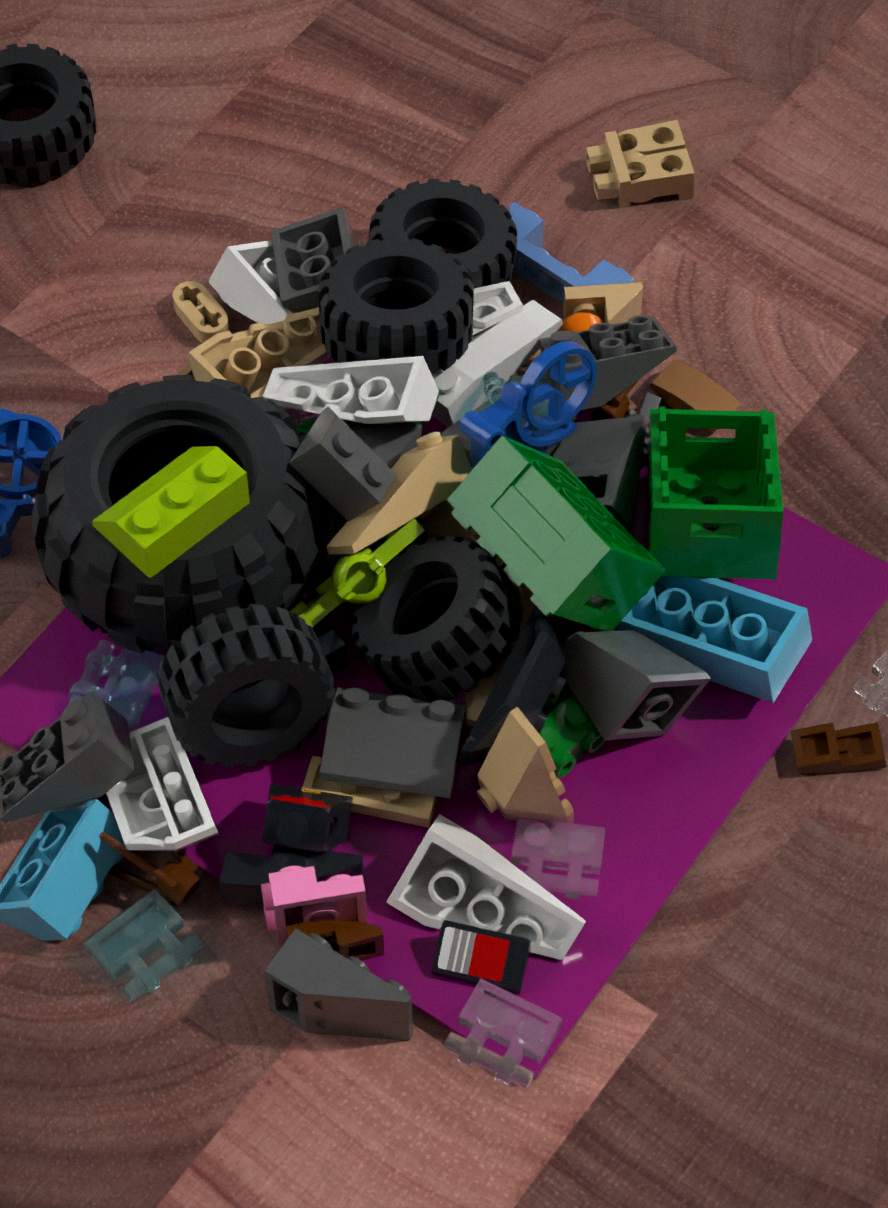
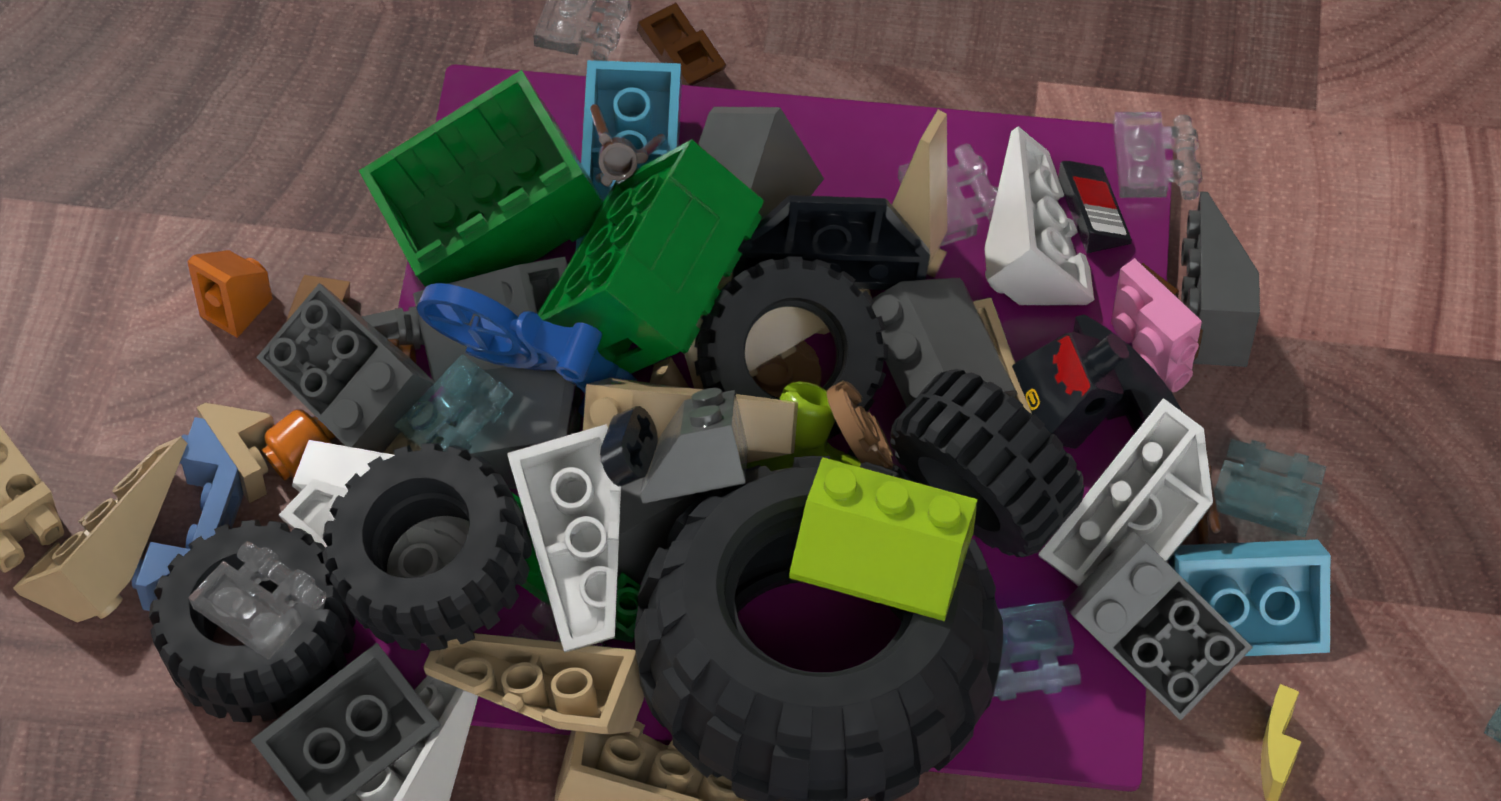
camera: 120 degrees left, 0 degrees up
none -> tan wedge [13,436,188,623]
none -> orange slope [187,250,273,338]
none -> clear plate [188,541,327,660]
none -> reddish brown plant [590,104,666,186]
none -> black beam [600,406,658,487]
none -> medium nougat tile [826,380,893,470]

